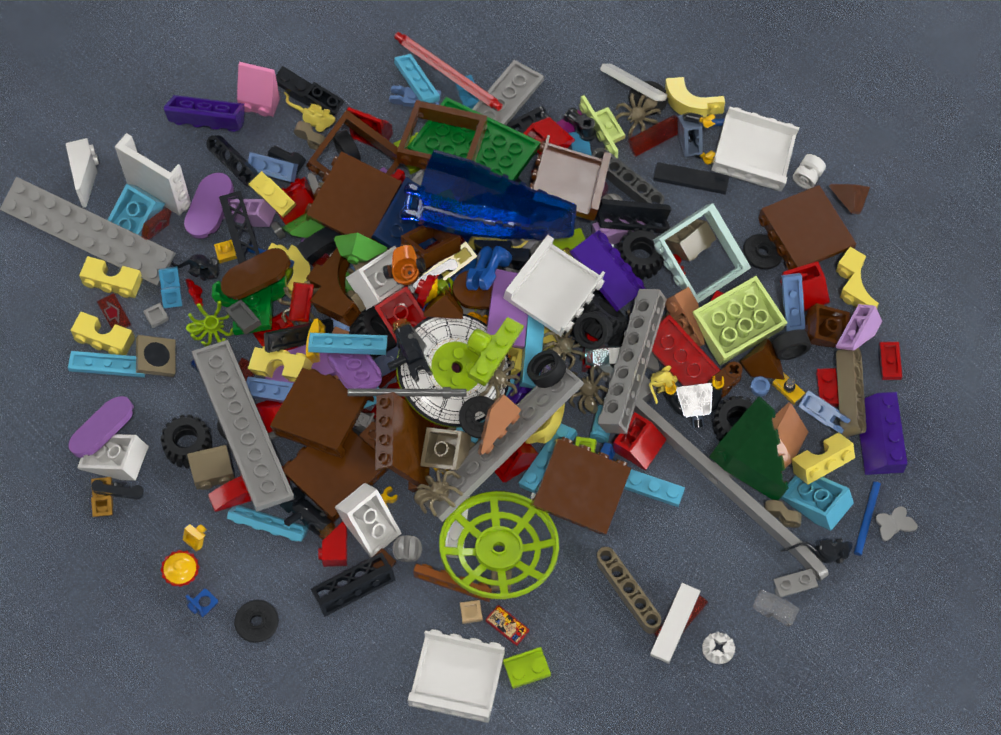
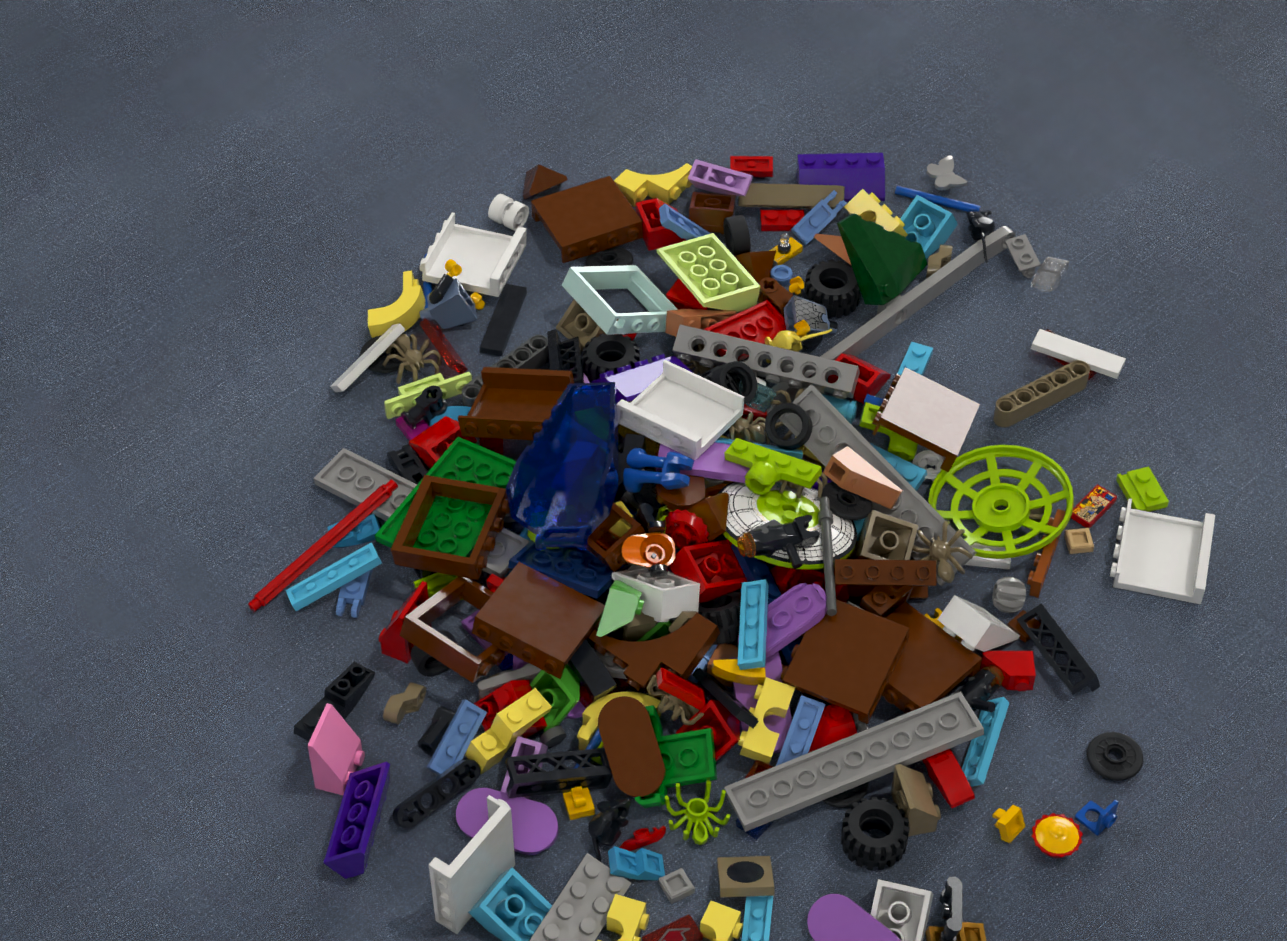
camera: 90 degrees left, 15 degrees down
clear red tile [141,208,171,240] -> none
dark grey tile [225,300,261,335] -> none
light yellow animal [284,92,336,132] -> none
white gear [702,632,735,664] -> none

